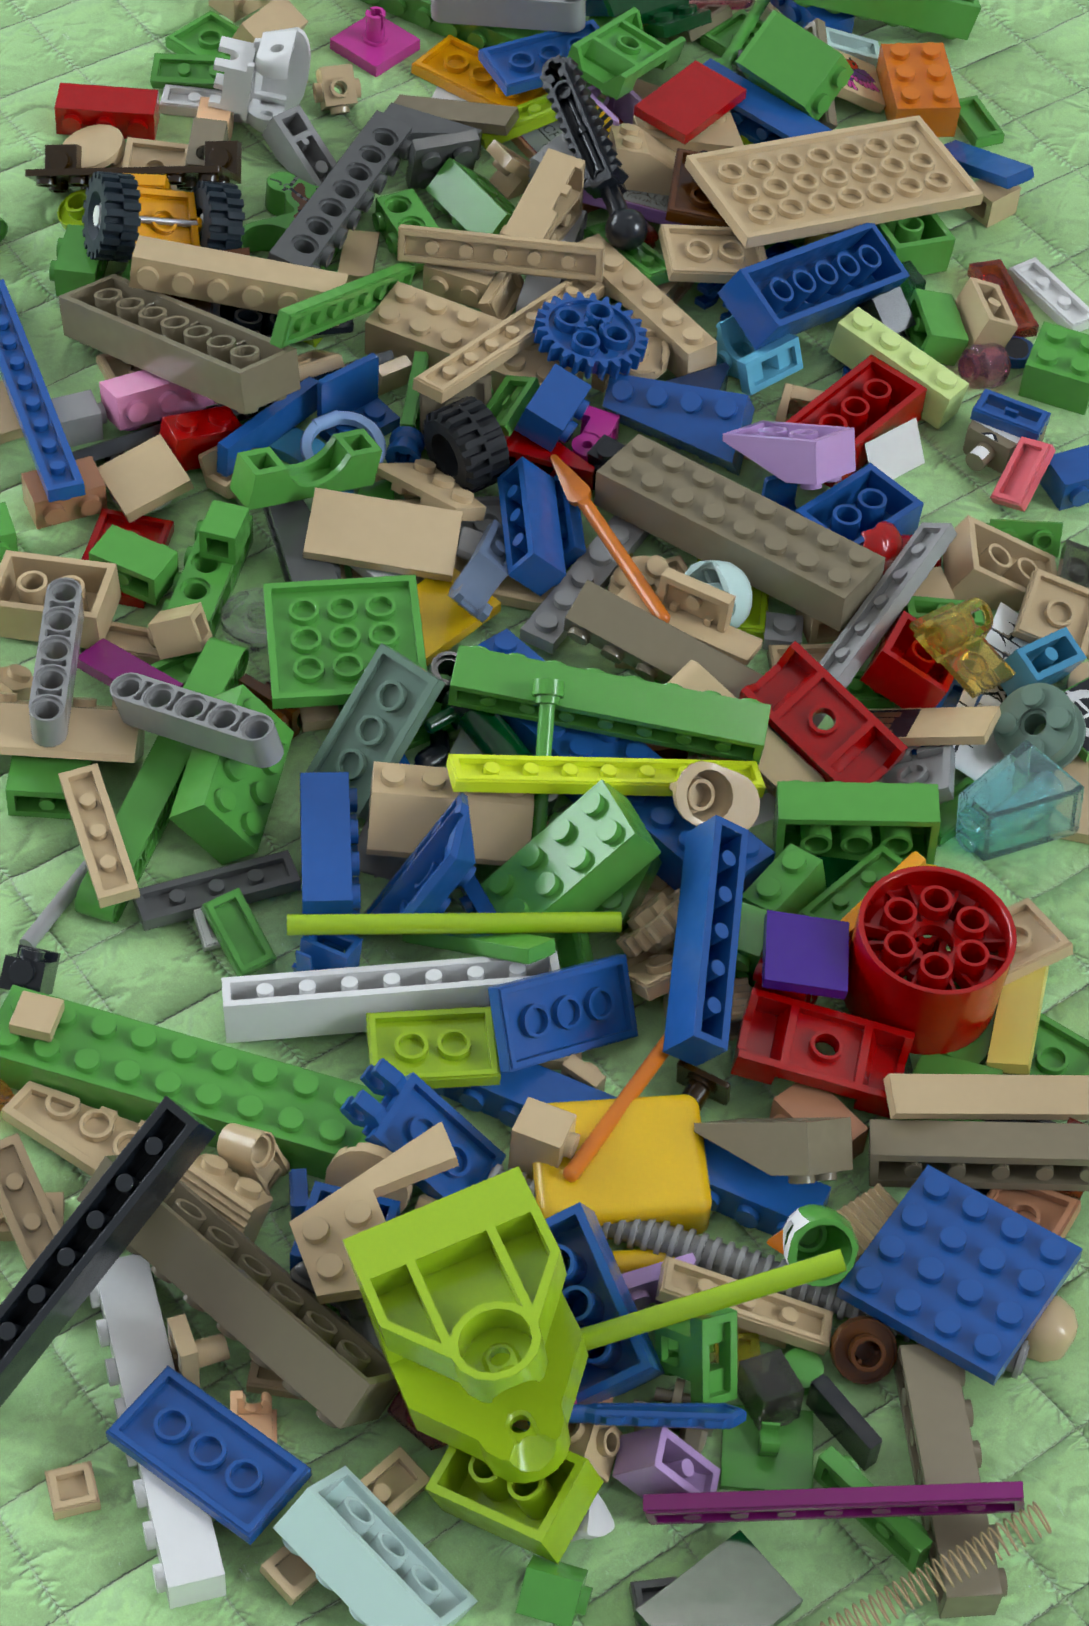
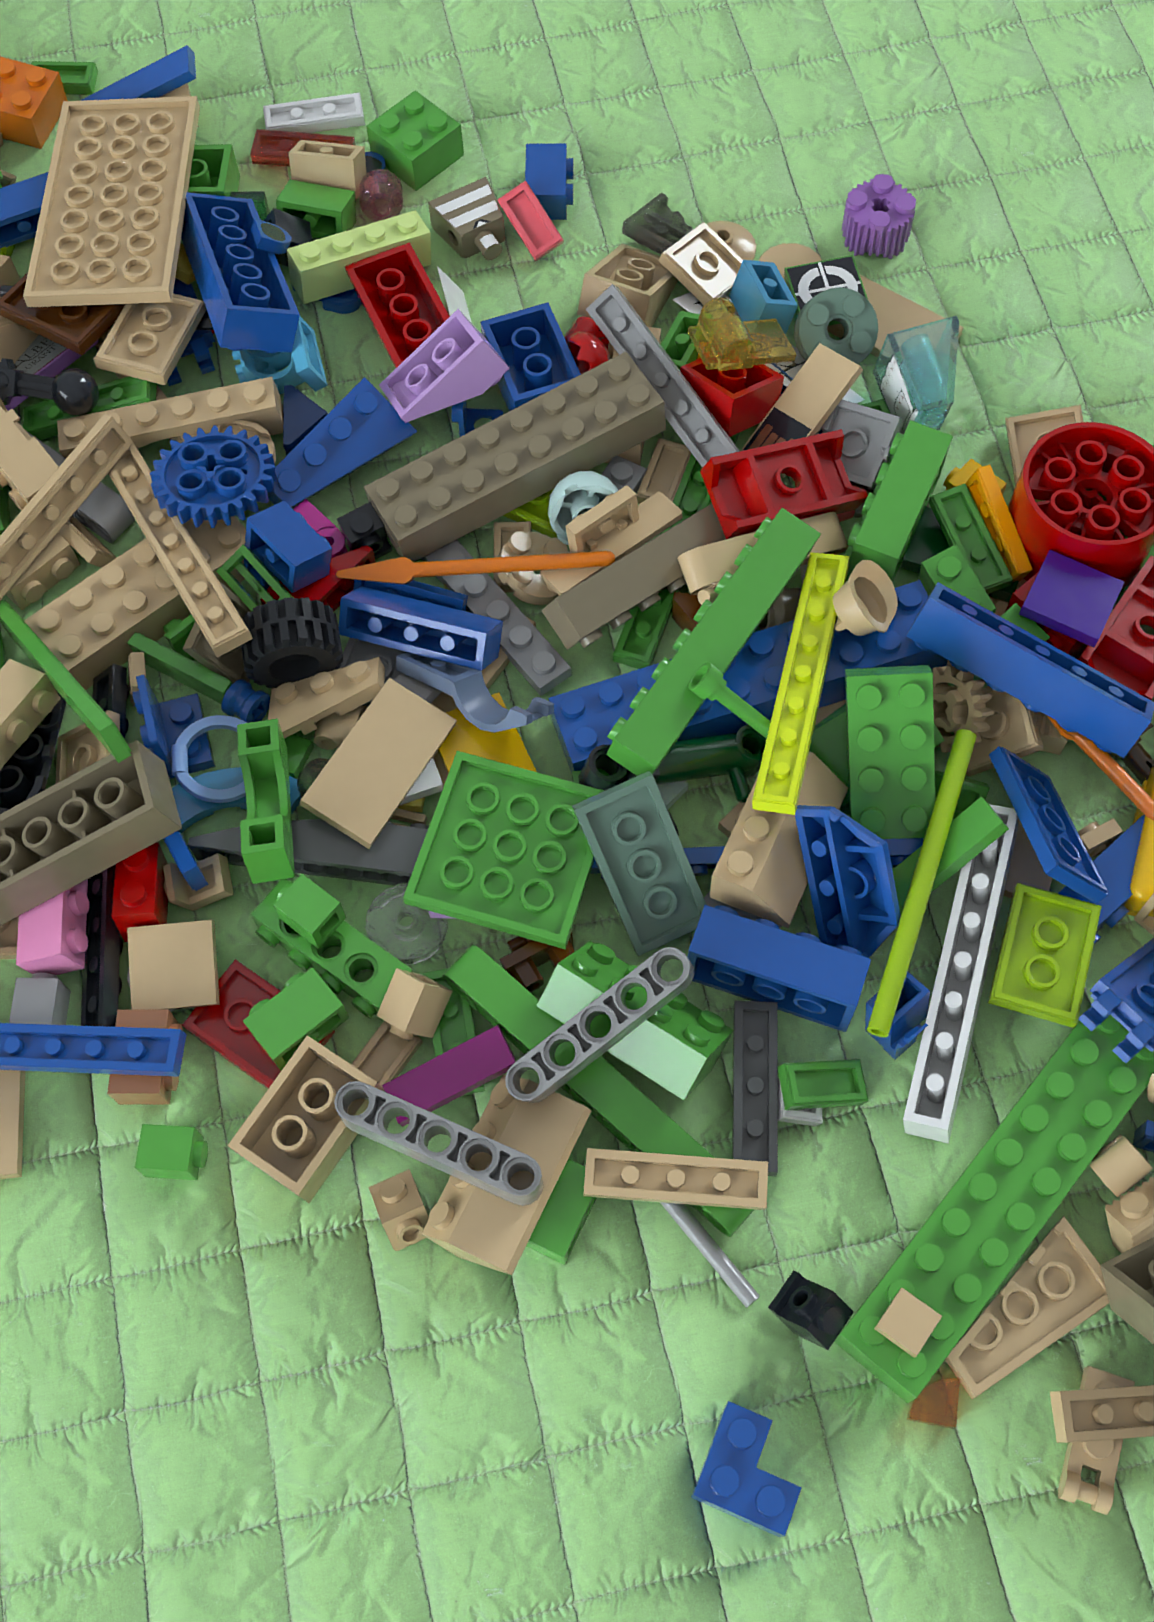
camera: 60 degrees left, 15 degrees up
tan tile [775,383,824,422] -> none
blue tile [970,389,1051,441] -> none
bright green hinge [986,519,1063,557] -> none
none -> blue tile [251,219,291,254]

